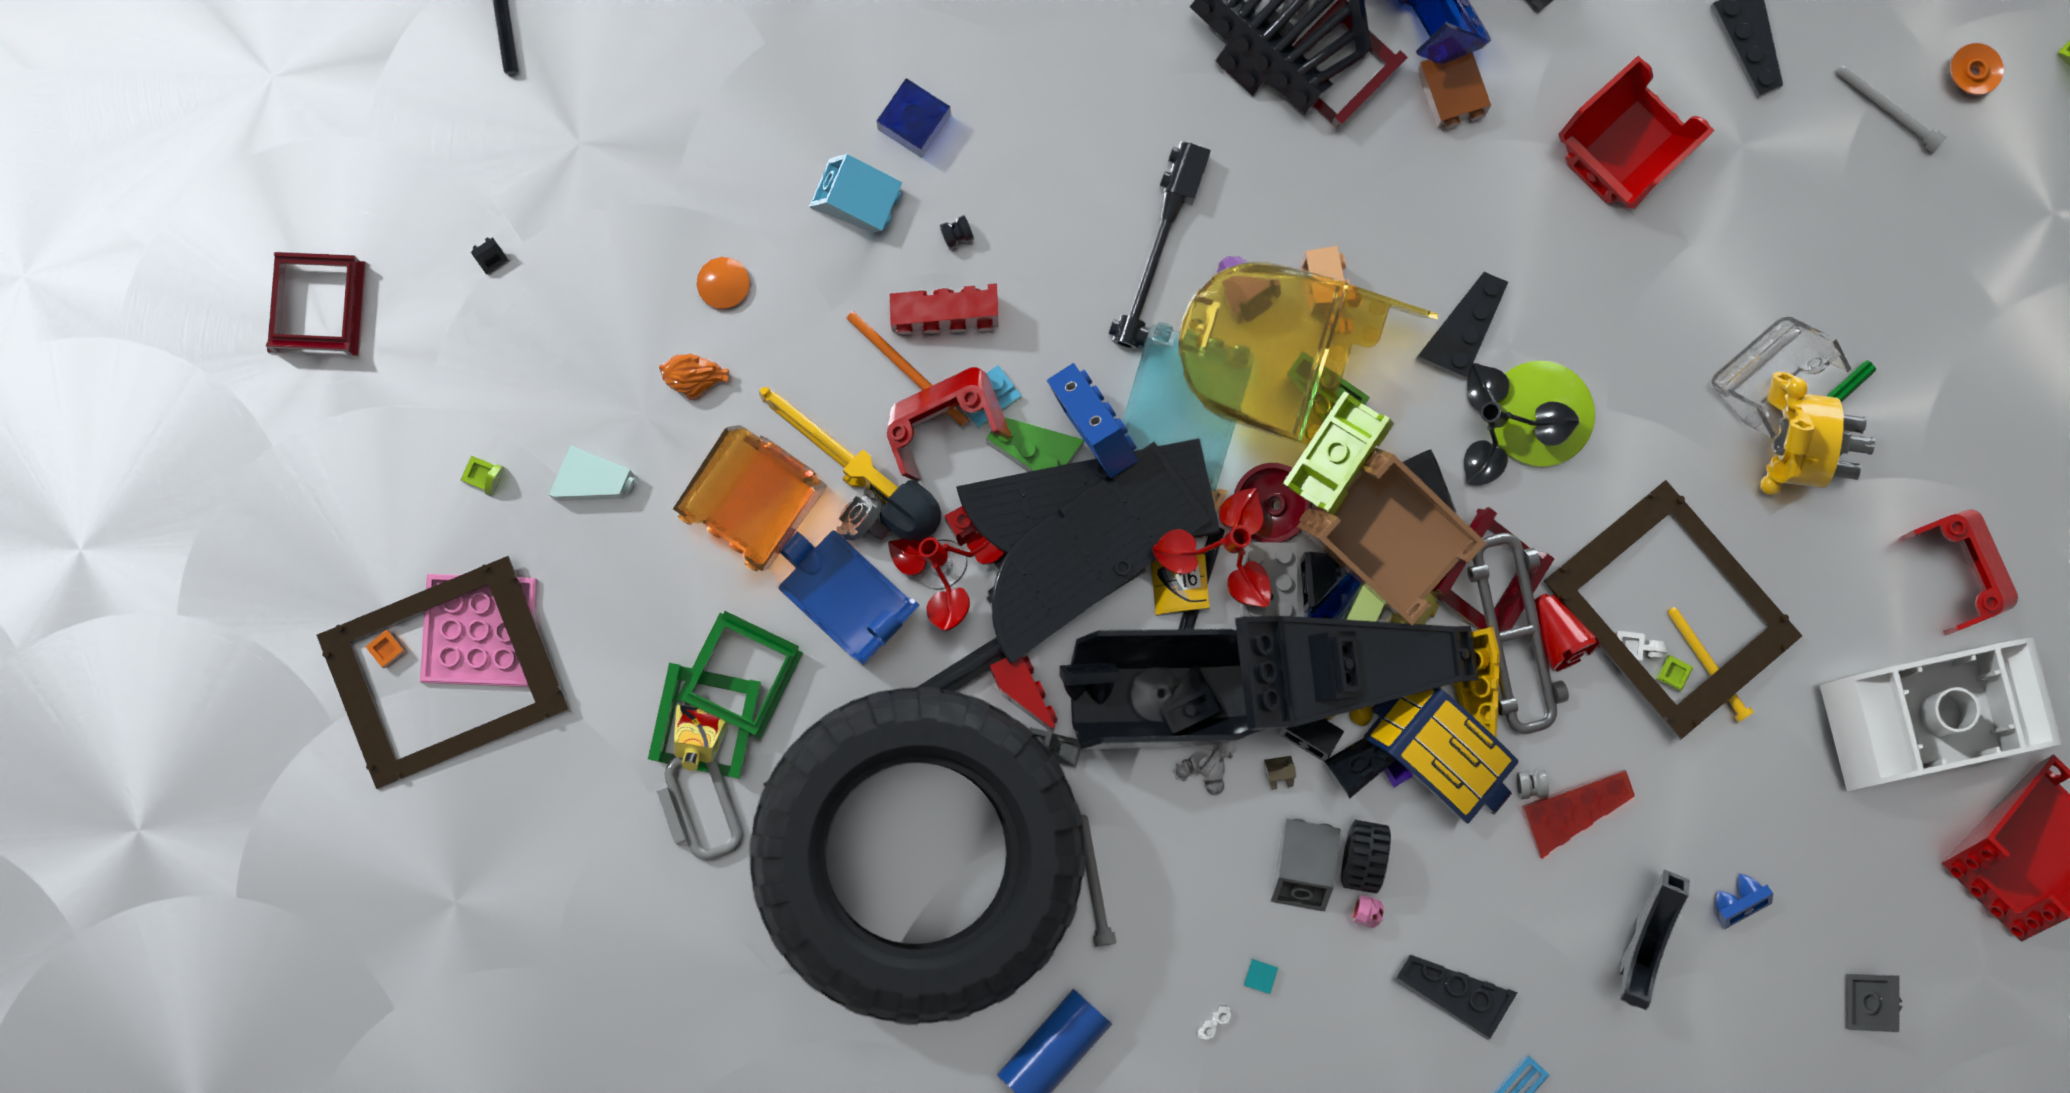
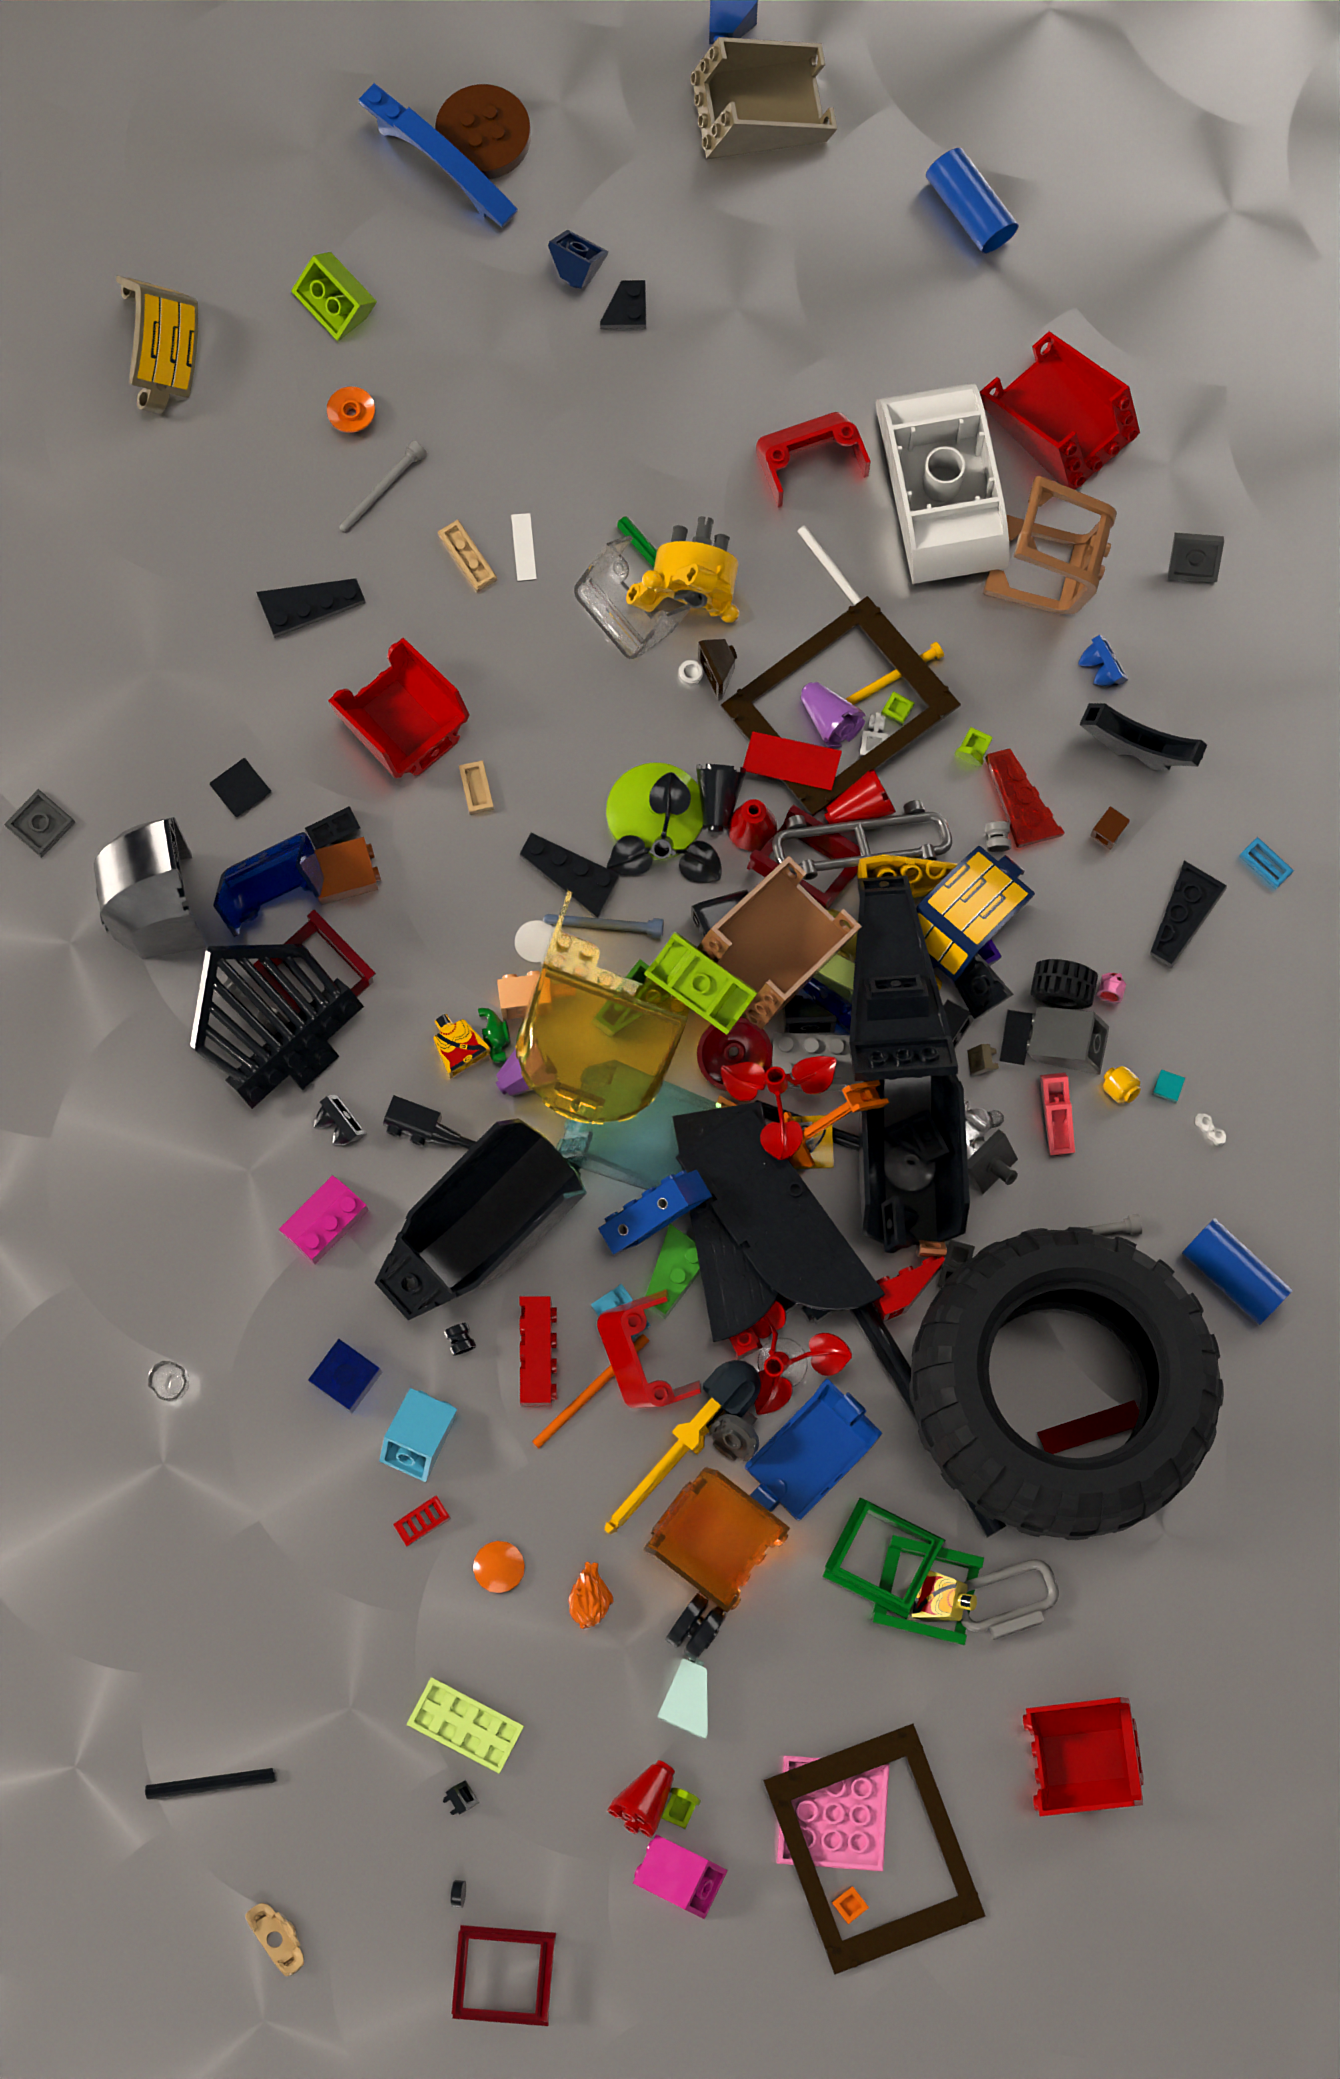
camera: 85 degrees left, 5 degrees down
none -> tan piece [245,1903,304,1977]
none -> dark pink slope [279,1175,369,1264]
none -> black hinge [305,806,361,850]
none -> black tile [314,1095,367,1145]
none -> black windscreen [374,1118,587,1320]
none -> red slope [393,1495,451,1546]
none -> yellowish green plate [406,1677,524,1774]
none -> torso [433,1014,490,1079]
none -> tan tile [438,520,497,592]
none -> black tile [451,1880,466,1908]
none -> tan tile [459,760,494,815]
none -> green piece [478,1008,511,1063]
none -> white sticker [511,513,537,581]
none -> white sticker [515,920,558,963]
none -> sand blue piece [544,914,664,939]
none -> red cone [607,1760,675,1838]
none -> dark pink slope [633,1834,728,1919]
none -> black wheel [665,1593,728,1661]
none -> white tile [679,660,703,686]
none -> black cone [696,764,746,832]
none -> dark brown slope [698,639,737,701]
none -> red cone [728,799,777,852]
none -> red sticker [742,732,842,790]
none -> orange piece [784,1080,890,1167]
none -> white bar [797,526,862,605]
none -> medium lavender cone [801,682,866,749]
none -> nougat slope [915,1240,947,1258]
none -> lime tile [955,727,993,766]
none -> dark grey tile [968,1129,1018,1194]
none -> medium nougat windscreen [983,476,1117,614]
none -> black slope [999,1009,1033,1065]
none -> red windscreen [1023,1697,1144,1816]
none -> red slope [1037,1400,1139,1454]
none -> coral slope [1040,1073,1075,1155]
none -> reddish brown panel [1090,806,1130,850]
none -> yellow head [1103,1066,1141,1103]

